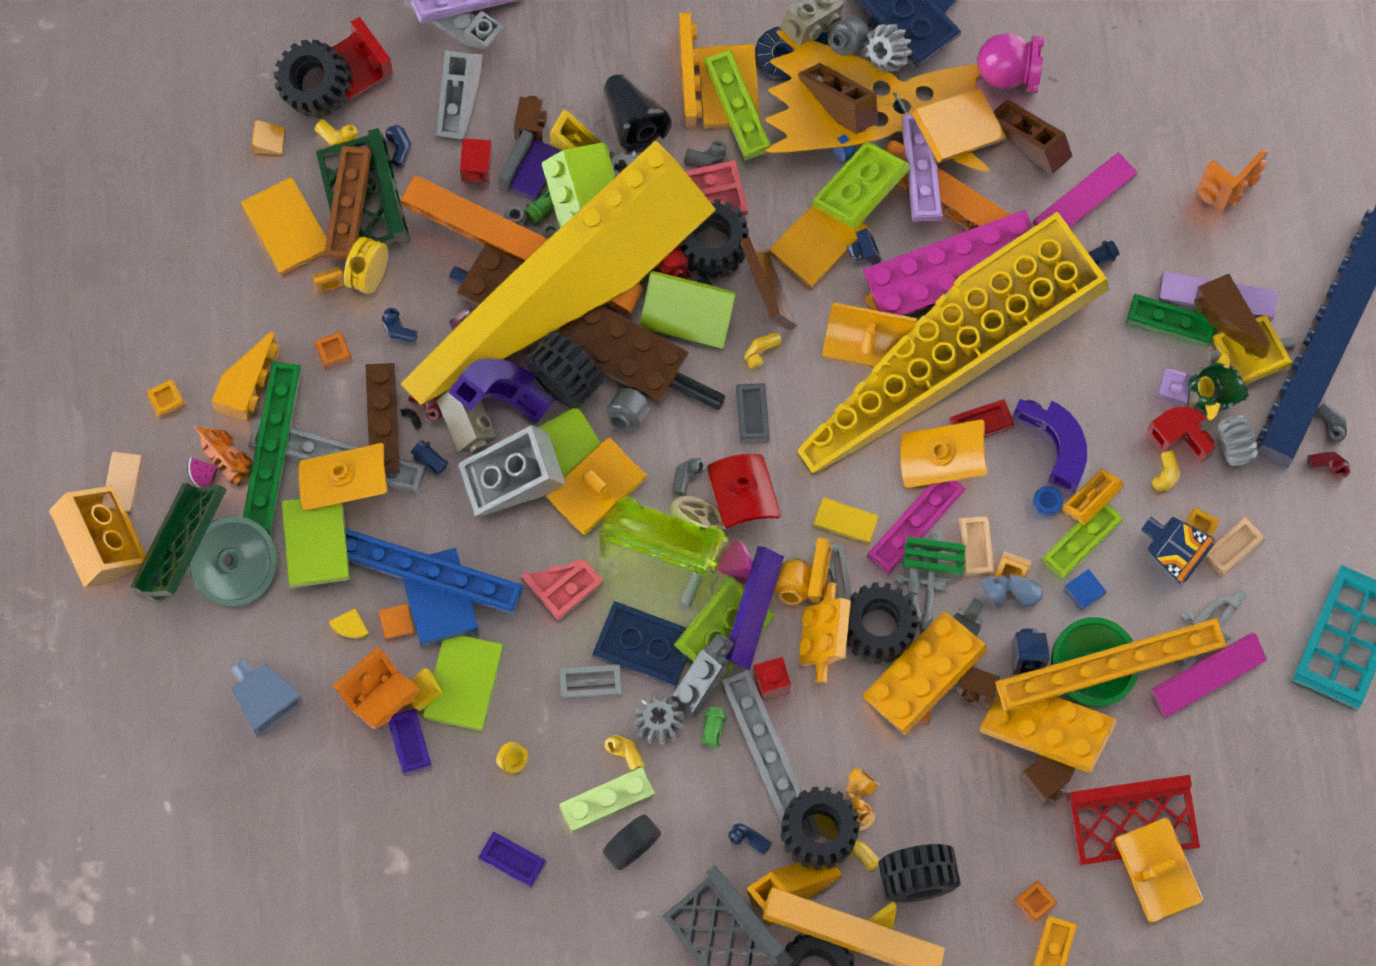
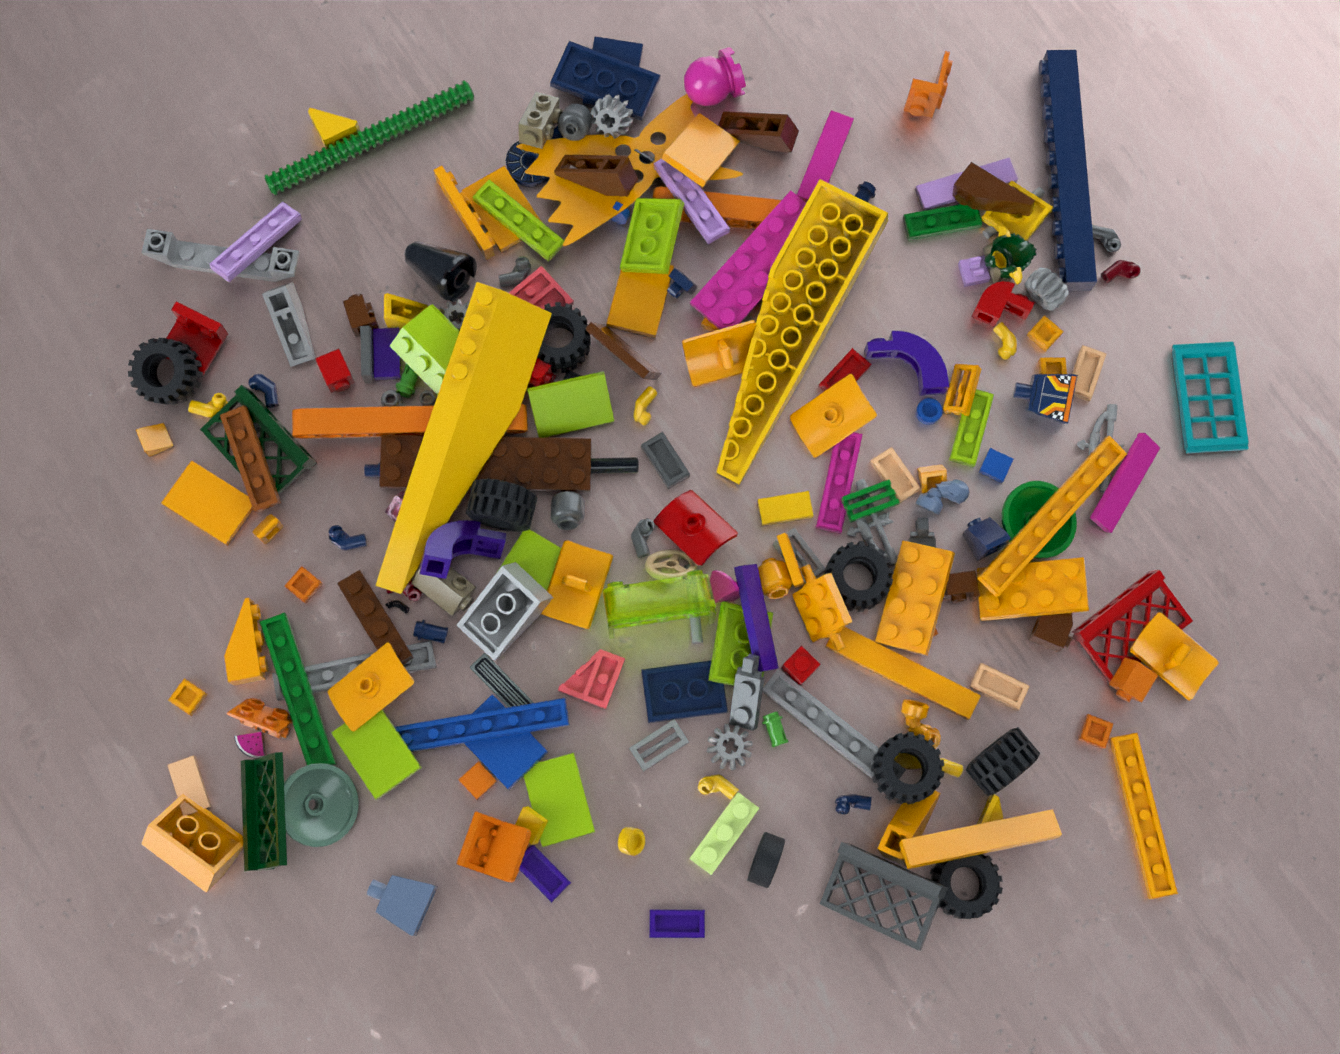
camera: 30 degrees left, 5 degrees up
yellow tile [329,608,369,640] -> none
yellow head [344,237,388,294] -> none
none -> sticker [470,653,534,707]
none -> light orange tile [825,627,981,720]
none -> light nougat tile [969,663,1030,711]
none -> light orange tile [1026,315,1064,352]
none -> orange brick [1109,658,1158,703]

